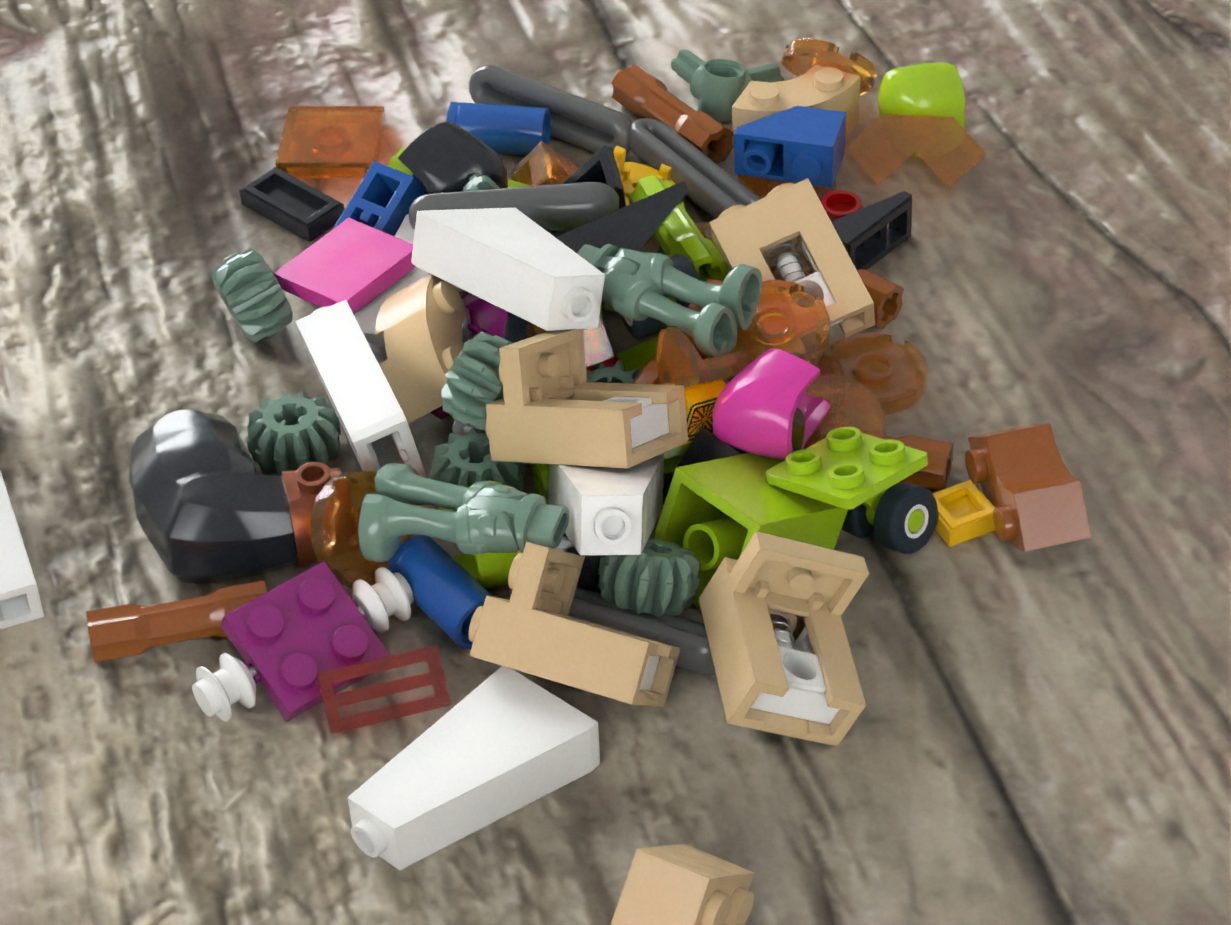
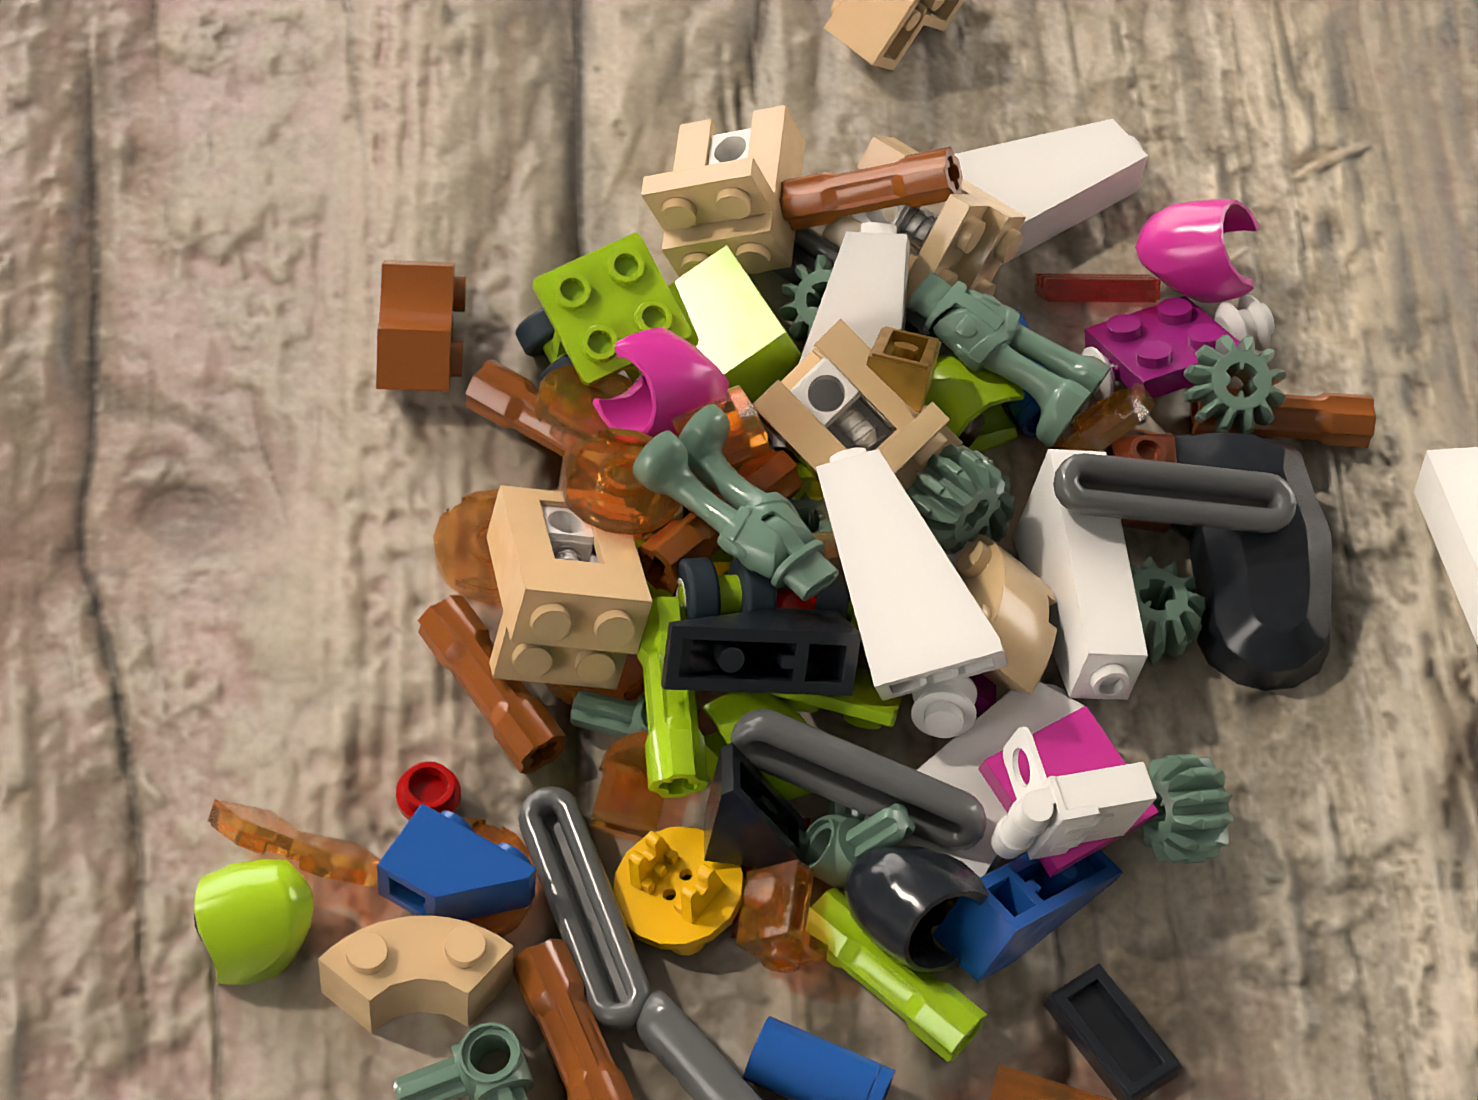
camera: 175 degrees left, 15 degrees up
clear orange tile [781,38,878,95] -> none
black slope [832,191,912,270] -> none
yellow tile [932,479,995,547] -> none
none -> dark orange axle [780,146,963,231]
none -> pearl gold slope [866,326,941,413]
none -> white piece [991,727,1157,860]
none -> dark grey piece [1053,453,1297,533]
none -> dark pink piece [1135,199,1260,303]
none -> sand green gear [1183,335,1286,434]

